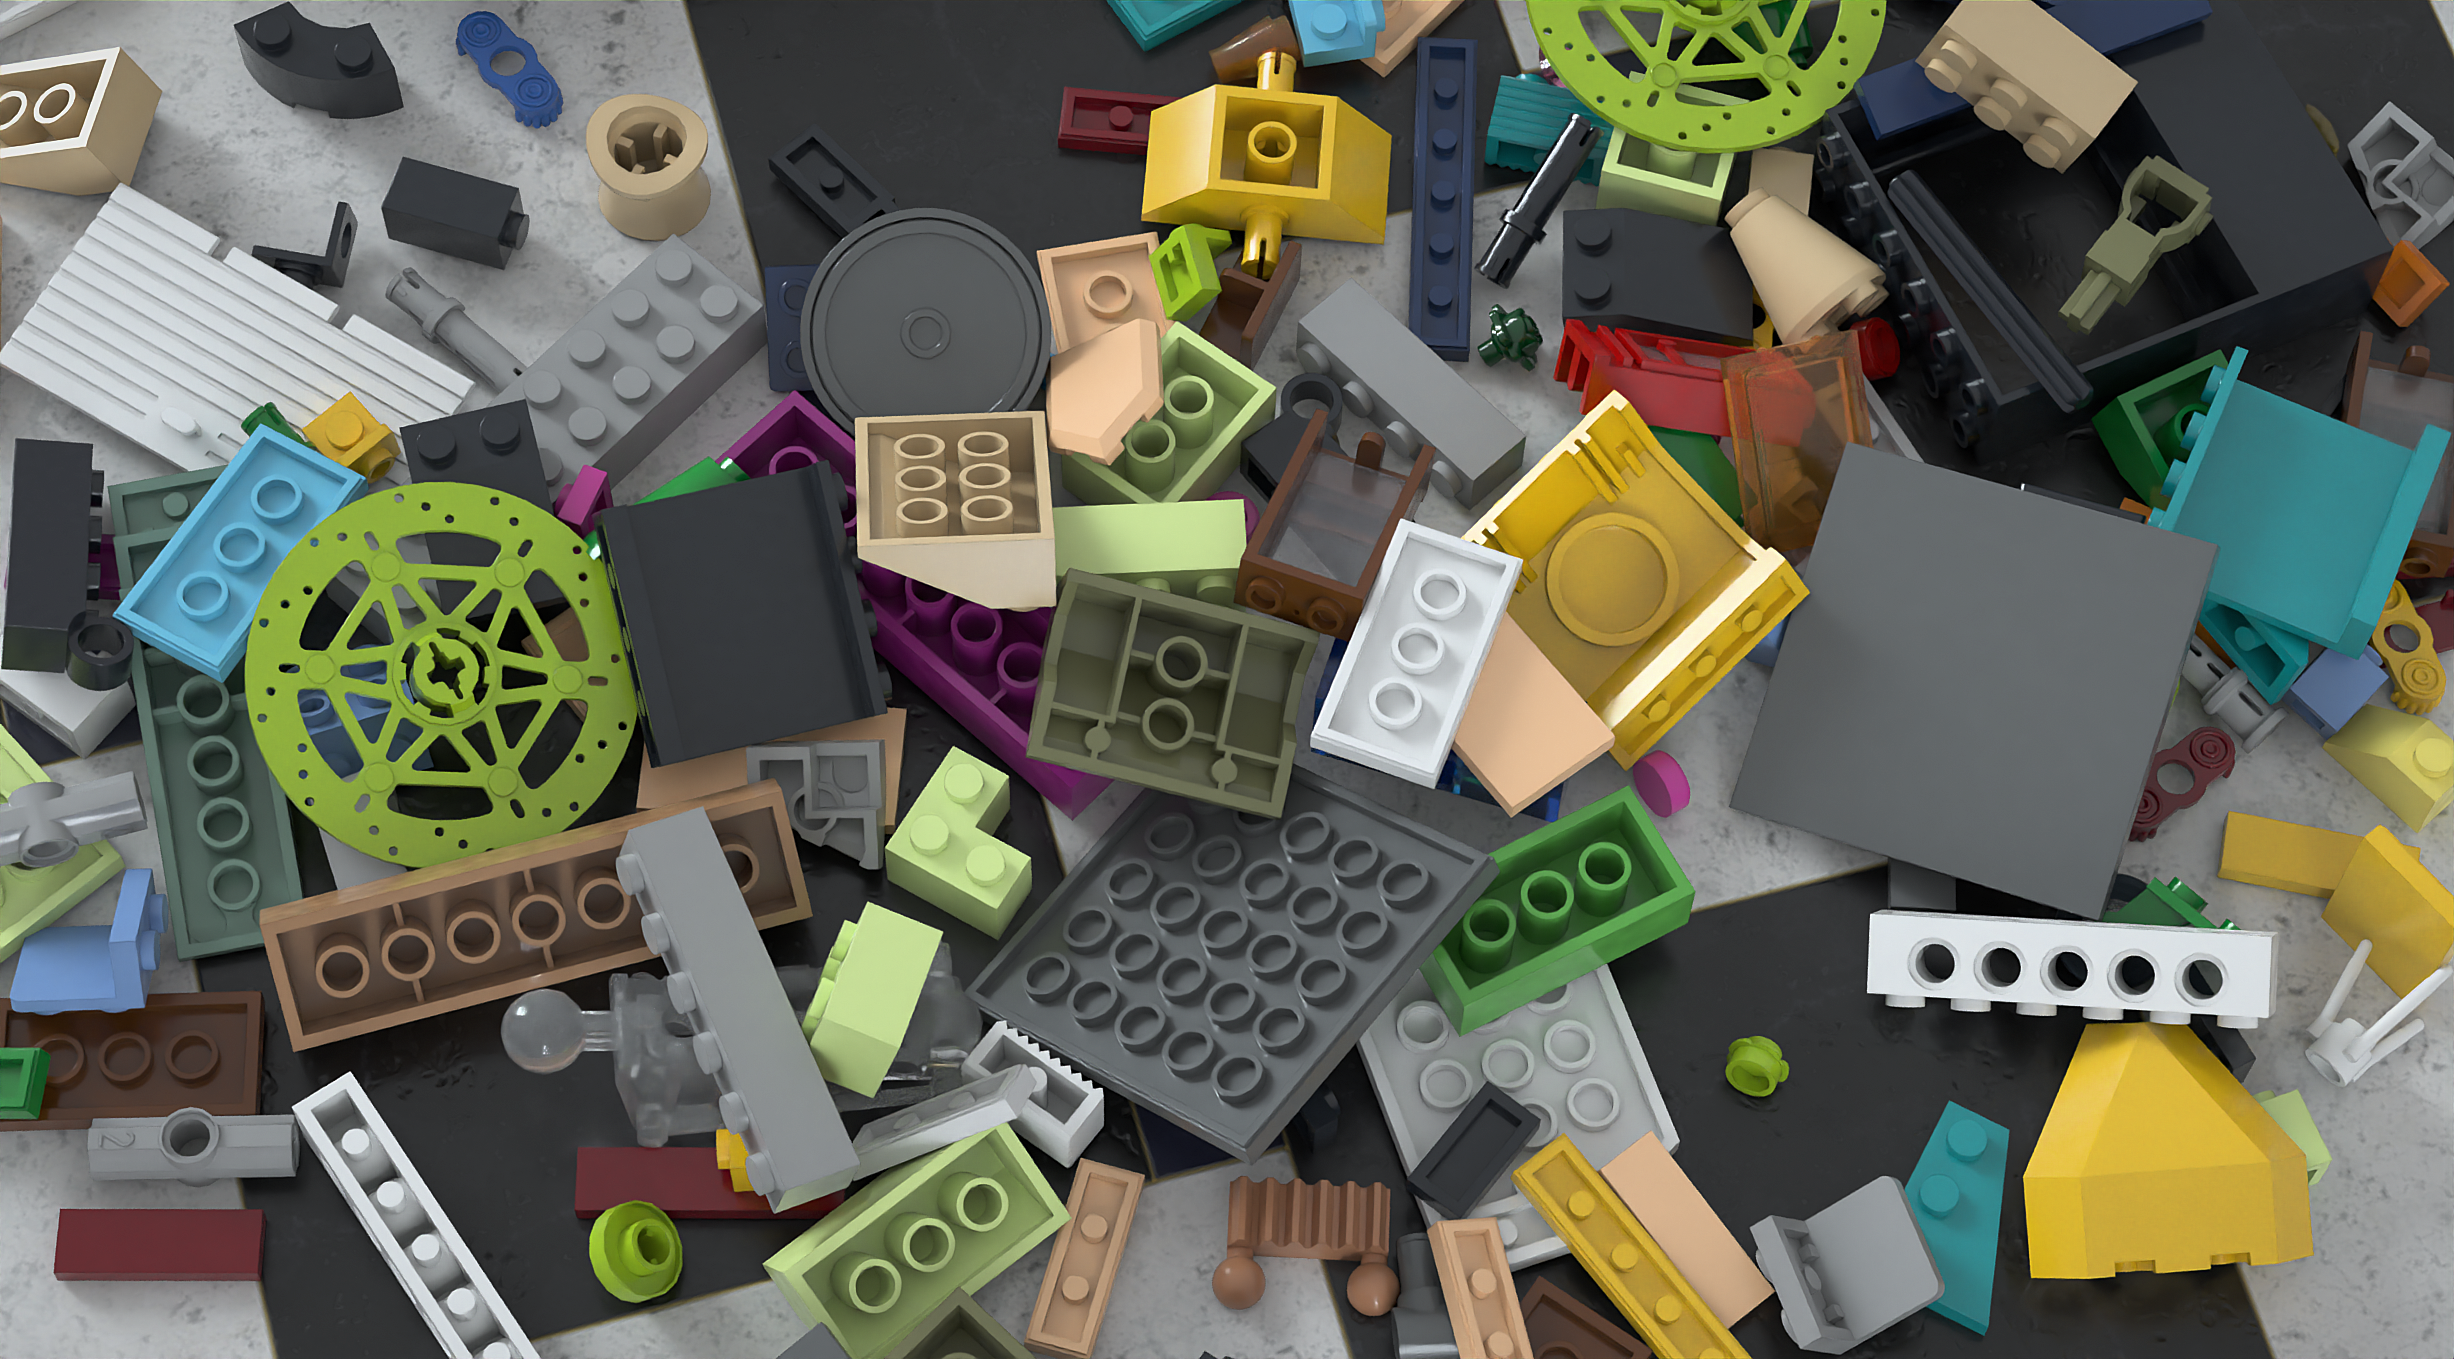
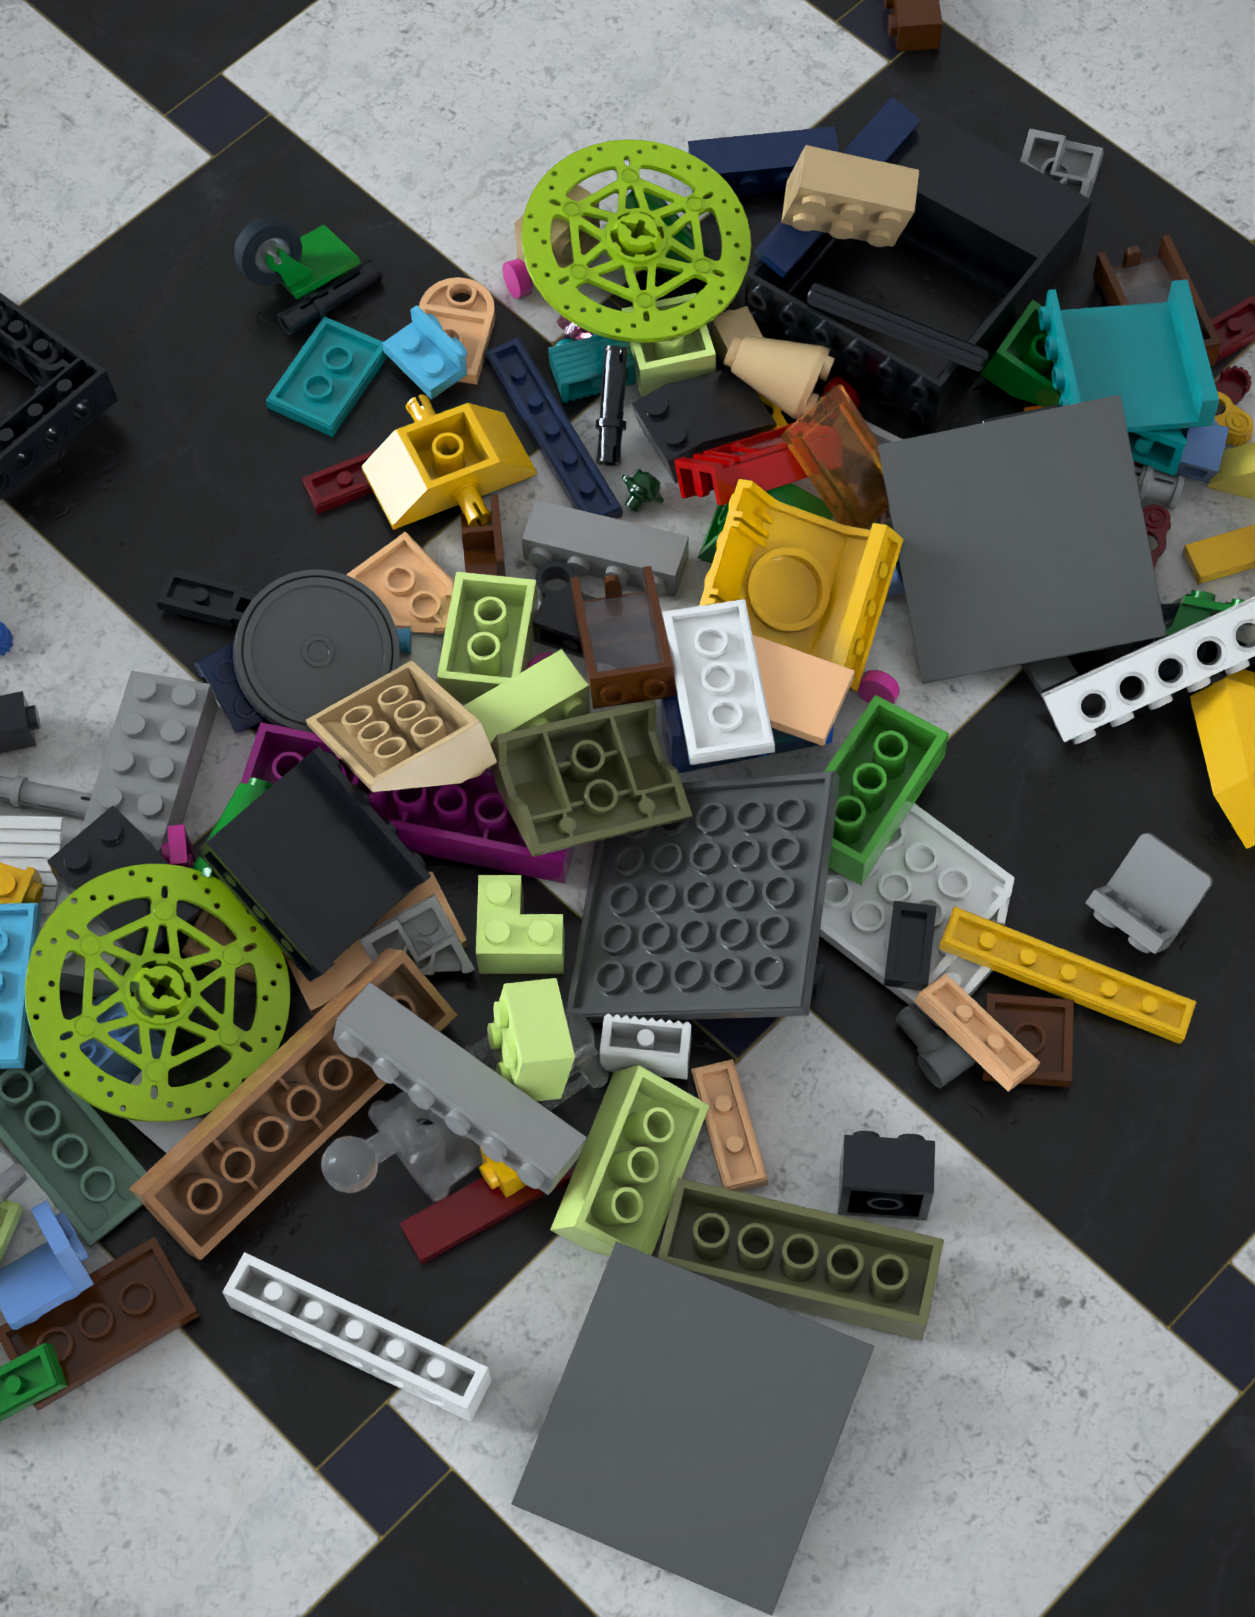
camera: 25 degrees left, 0 degrees up
dark red tile [53,1209,266,1281] -> none
light grey piece [87,1107,300,1187] -> none
tan hat [586,94,711,241] -> none
lime plate [589,1200,682,1303] -> none
white tile [852,1064,1037,1181] -> none
light nougat tile [1046,318,1164,465] -> none
lime bracket [1149,223,1232,322] -> none
clear orange cone [1208,15,1302,85] -> none
nougat gear [1212,1176,1400,1316] -> none
light nougat tile [1597,1130,1775,1329] -> none
lime plate [1725,1036,1789,1097] -> none
teal wing [1904,1100,2010,1336] -> none
olive piece [2058,156,2213,335] -> none
orange plate [2373,238,2450,327] -> none

